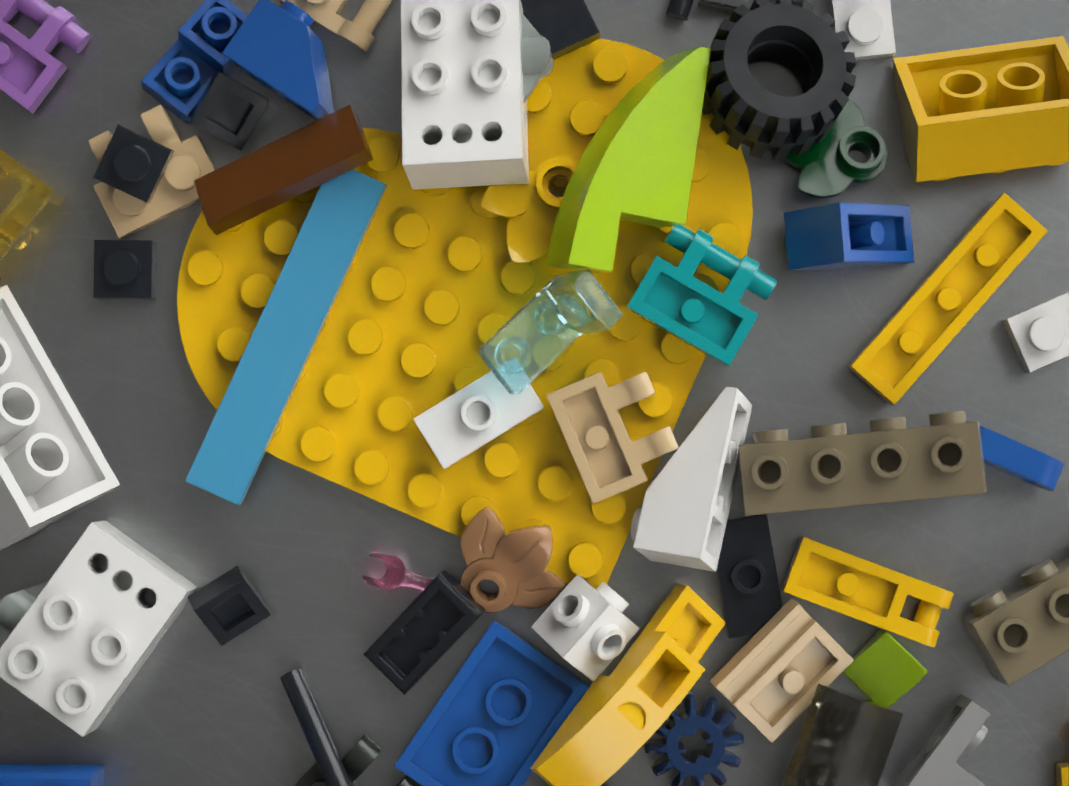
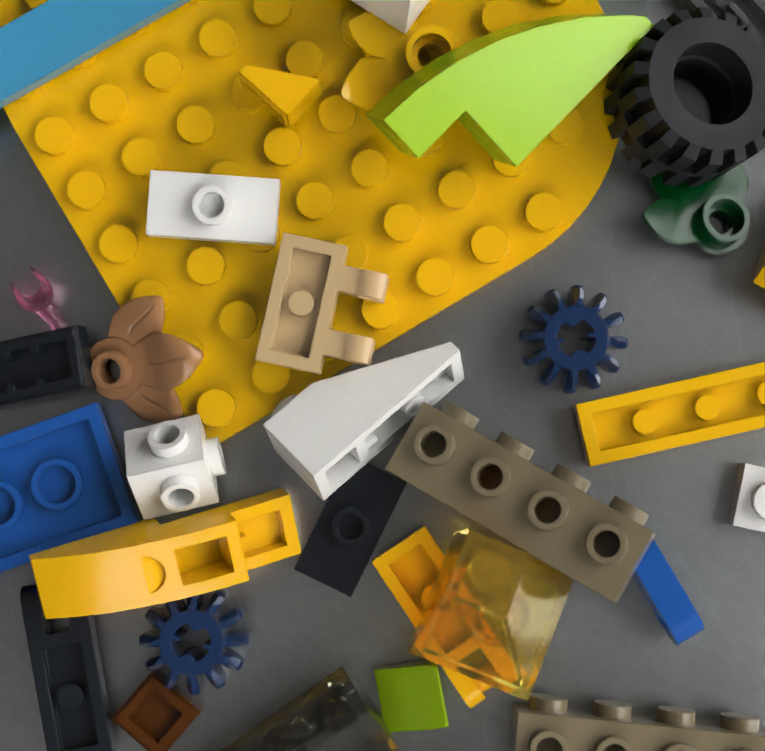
camera: 30 degrees right, 0 degrees up
clear light blue bracket [478,269,623,394] -> none
teal plate [626,225,778,367] -> none
tan plate [710,598,854,743] -> none
blue slope [783,202,914,271] -> none
none -> yellow slope [239,64,322,128]
none -> clear yellow slope [407,529,574,701]
none -> dark blue gear [518,285,628,394]

